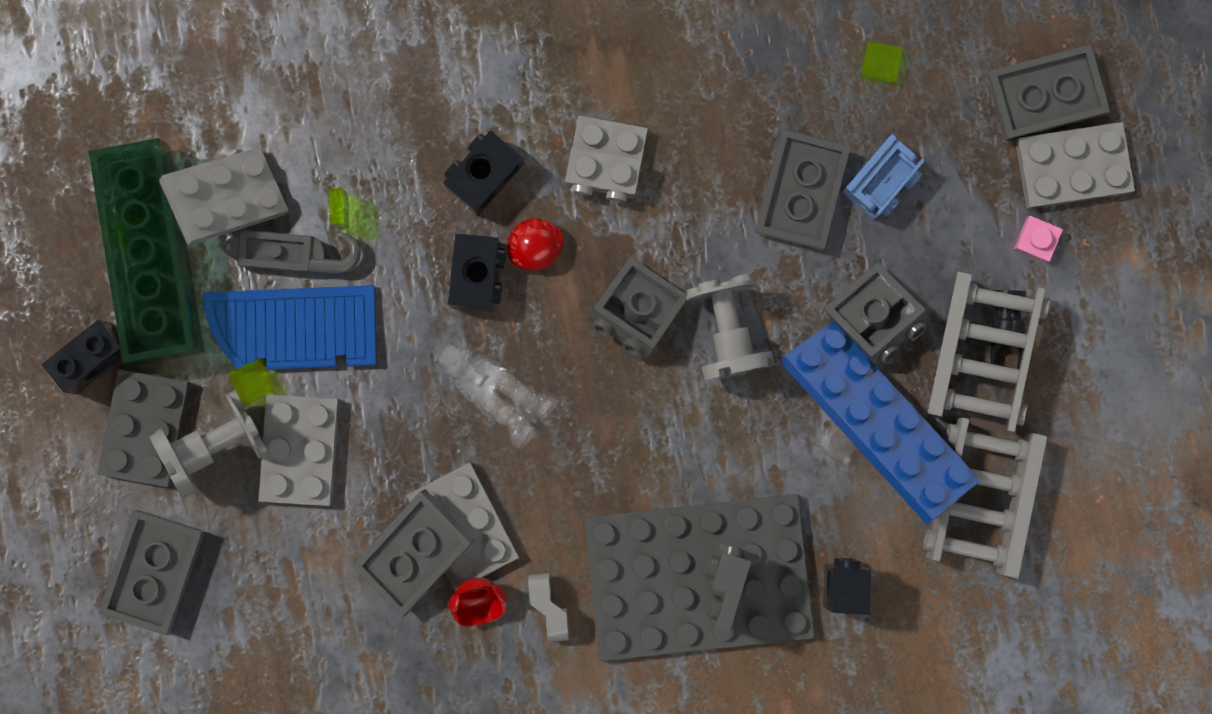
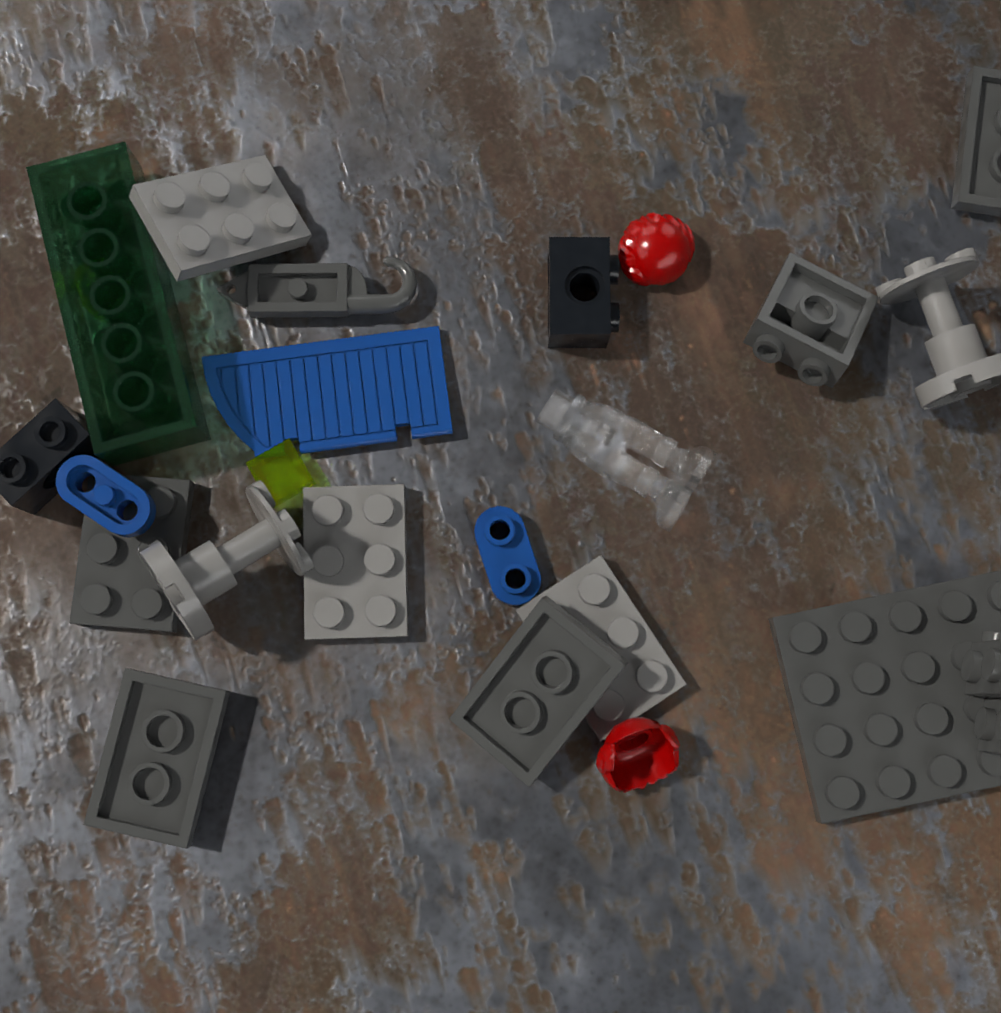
camera: 10 degrees left, 5 degrees down
clear neon green tile [329,188,349,229] -> none
black brick [443,130,524,216] -> none
light grey piece [529,573,569,642] -> none
light grey plate [565,116,648,203] -> none
none -> blue plate [56,455,156,537]
none -> blue plate [474,506,541,606]

